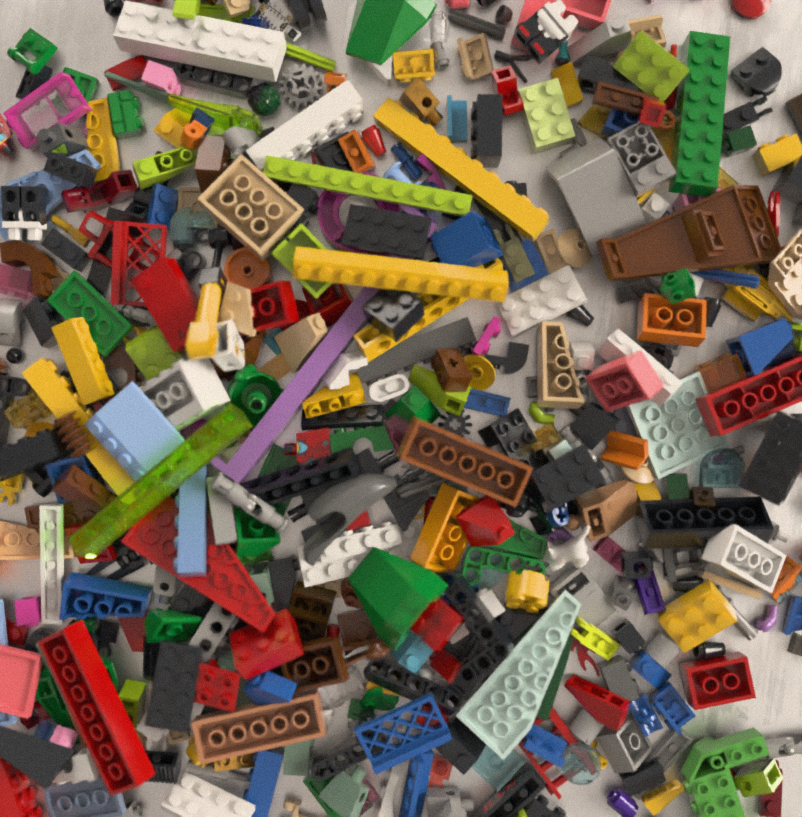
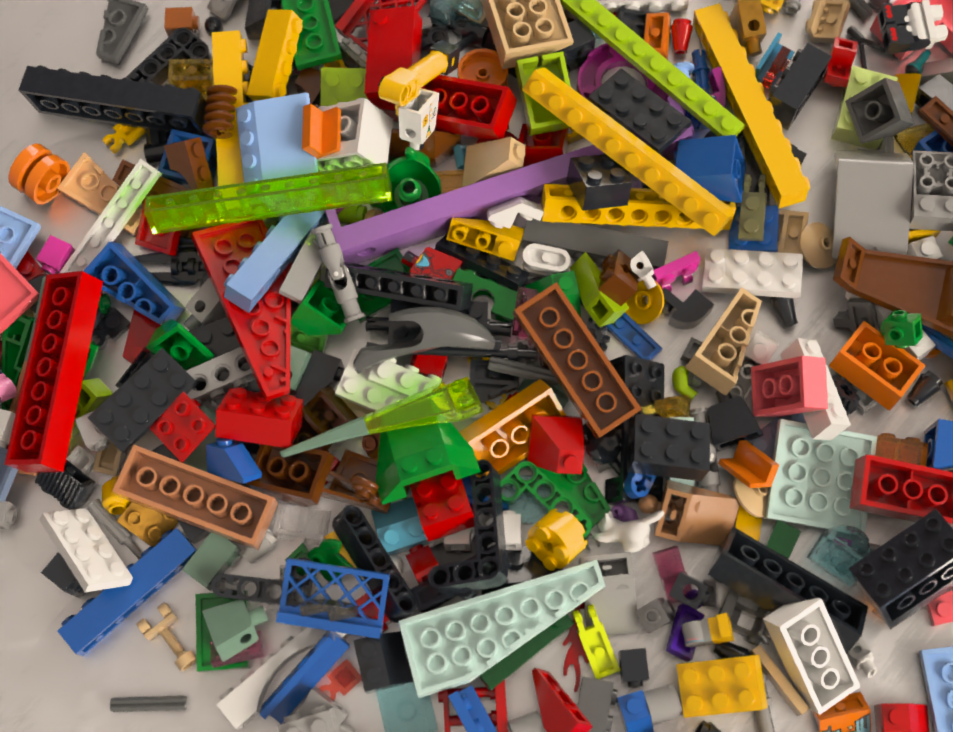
camera: 35 degrees right, 15 degrees down
tan wing [217,283,256,336] -> none
dark brown bracket [686,486,715,507] -> none
none -> clear neon green plate [280,376,484,457]
none -> clear smoke slope [300,599,359,622]
none -> orange panel [302,103,341,159]
none -> white piece [630,251,656,289]
none -> leg [682,613,734,647]
none -> clear red plate [762,46,791,89]
none -> dark grey slope [845,78,915,143]

